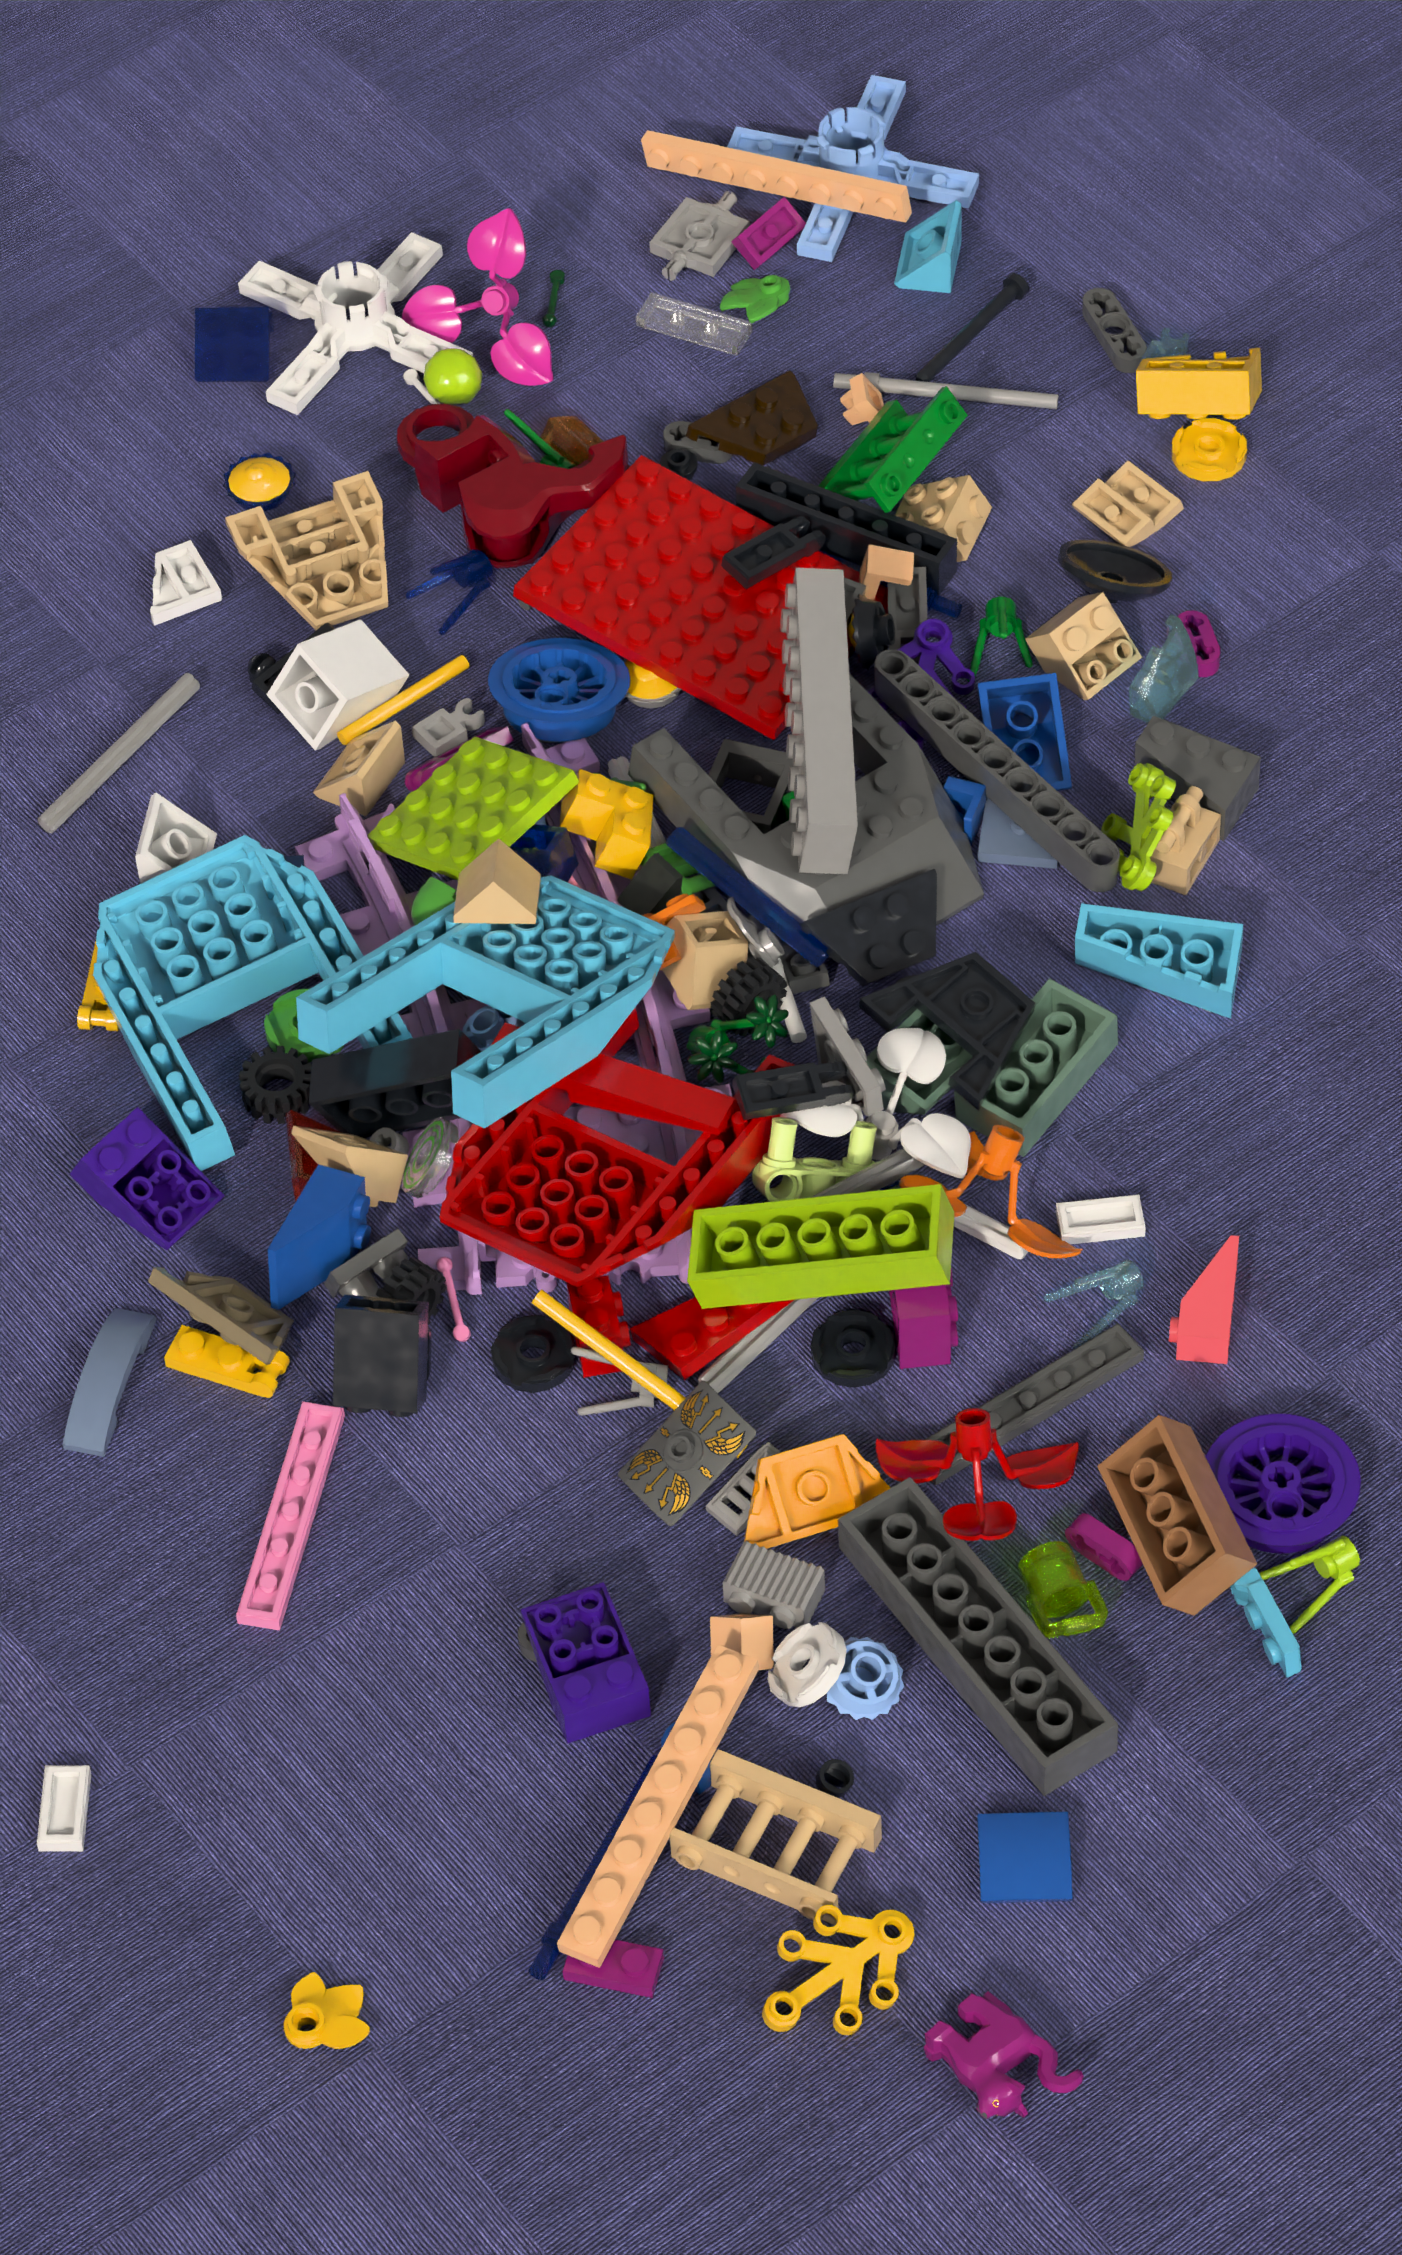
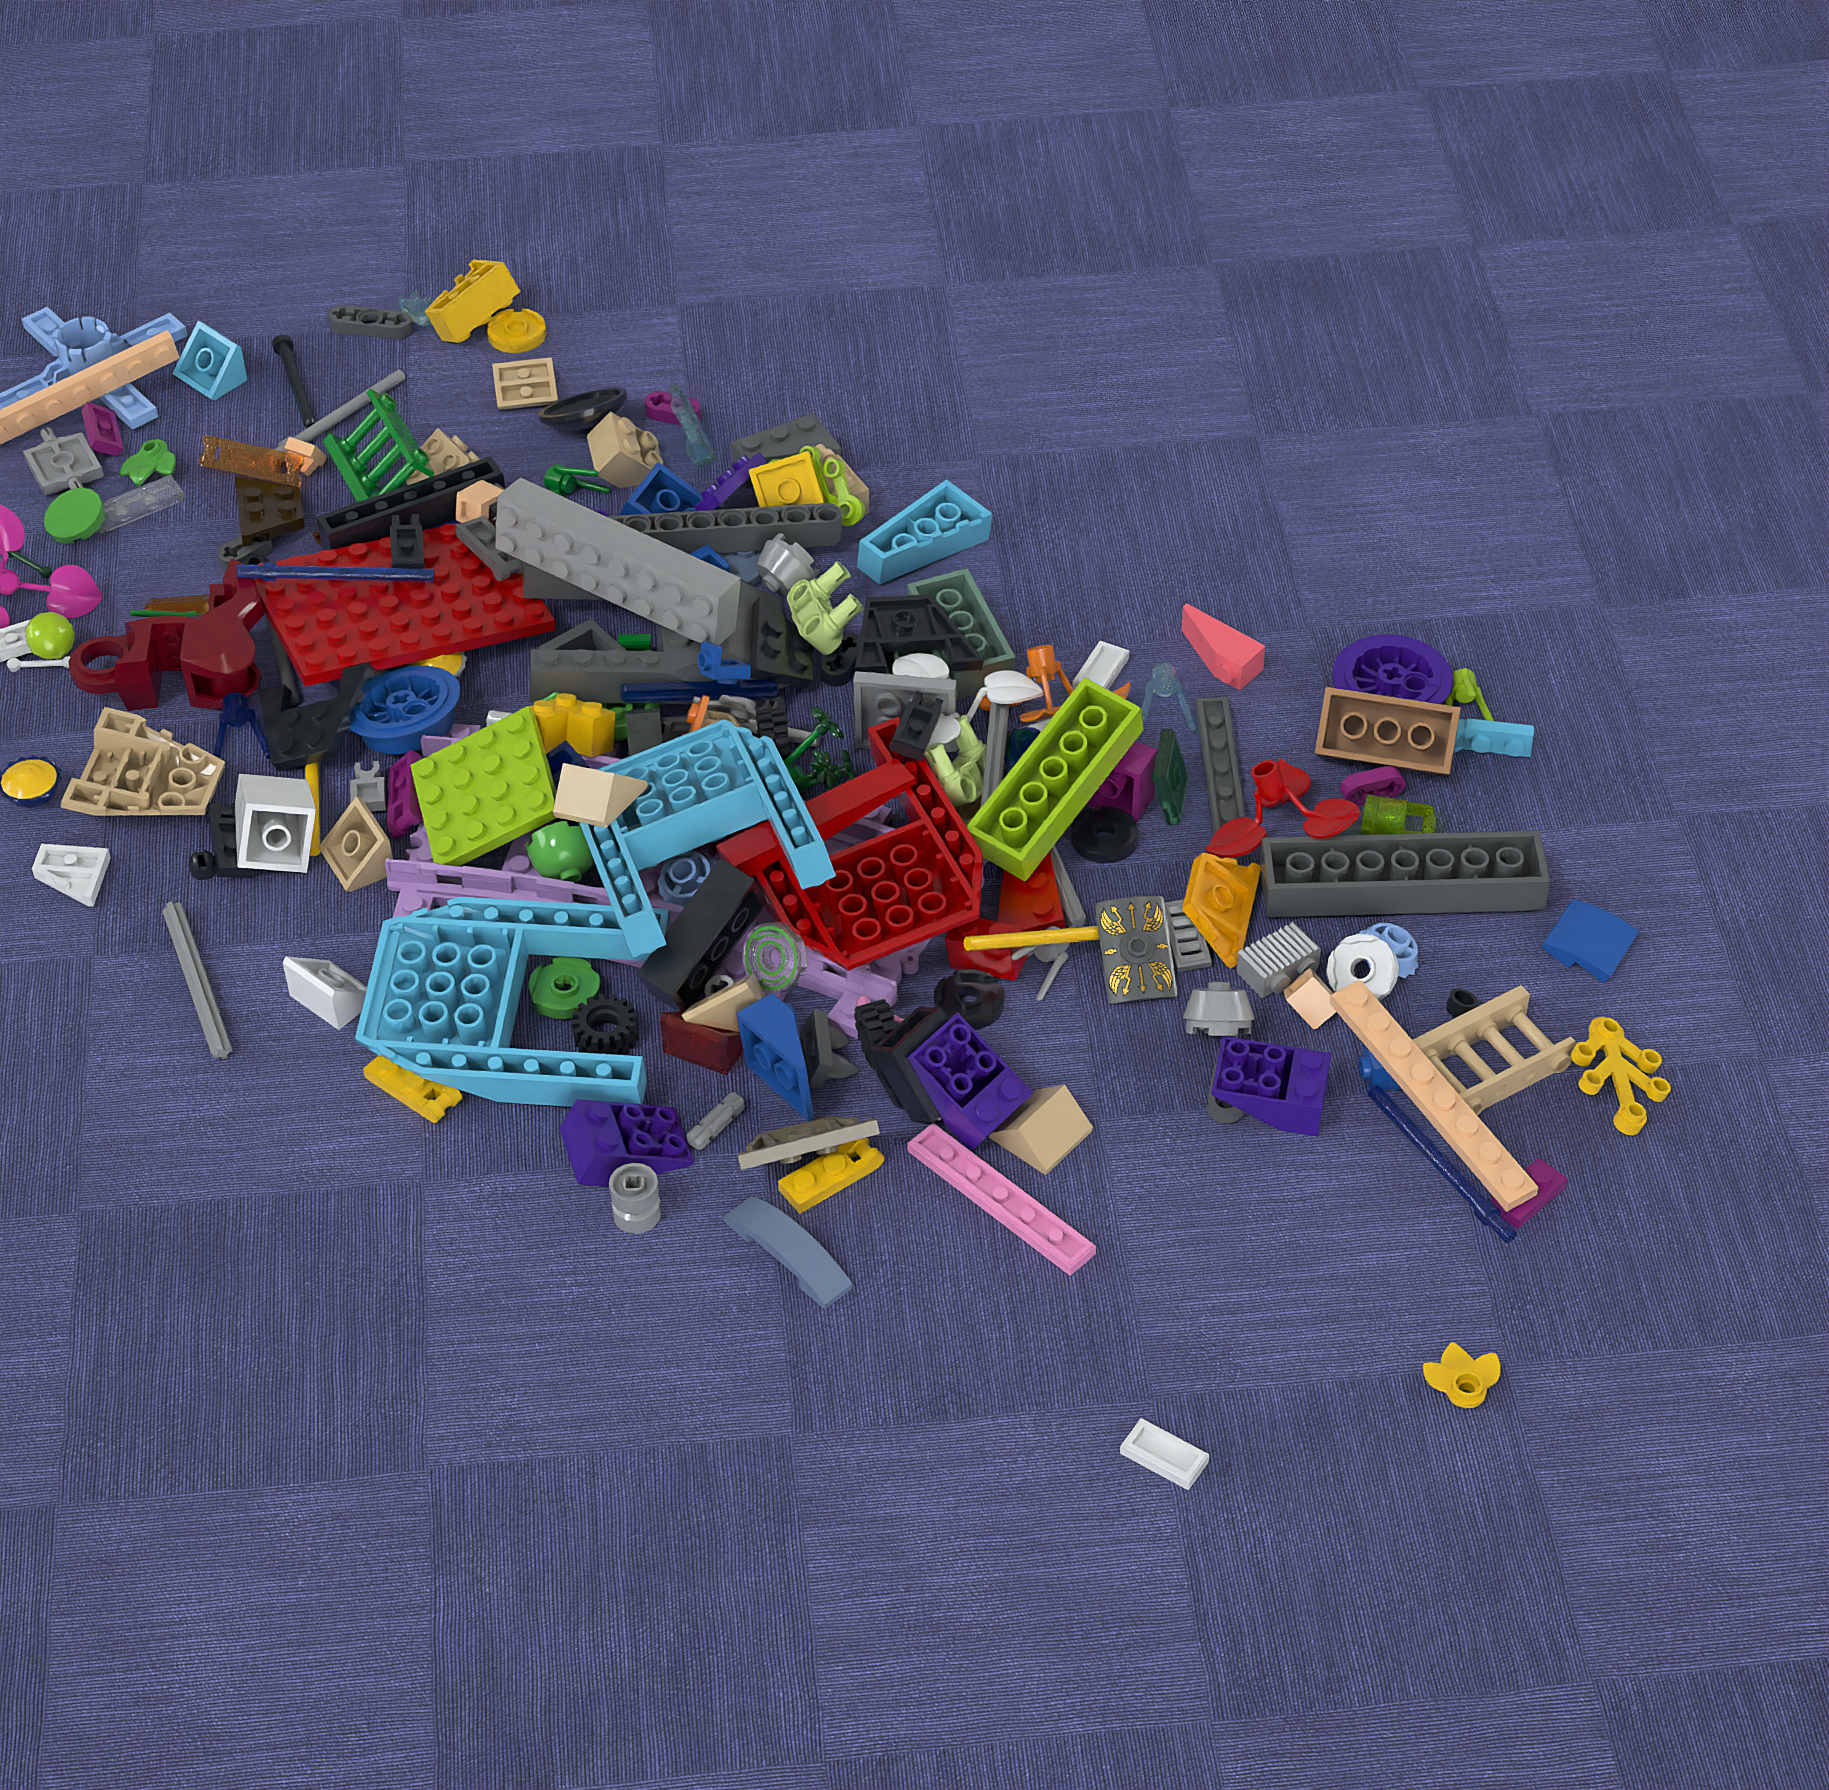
camera: 60 degrees left, 5 degrees down
magenta animal [924,1991,1084,2119] -> none
none -> bright green tile [44,488,106,544]
none -> clear orange plate [198,434,306,487]
none -> clear blue bar [237,562,434,582]
none -> black wing [259,662,375,771]
none -> light grey wheel [609,1163,661,1234]
none -> light grey axle [687,1092,745,1150]
none -> dark purple wing [694,451,767,511]
none -> blue bracket [697,641,751,684]
none -> yellow plate [748,451,826,507]
none -> light grey cone [756,533,820,597]
none -> yellowish green piece [787,561,864,655]
none -> dark purple slope [907,1012,1033,1151]
none -> tan slope [989,1085,1093,1175]
none -> clear green tile [1152,729,1189,826]
none -> light grey cone [1183,982,1255,1036]

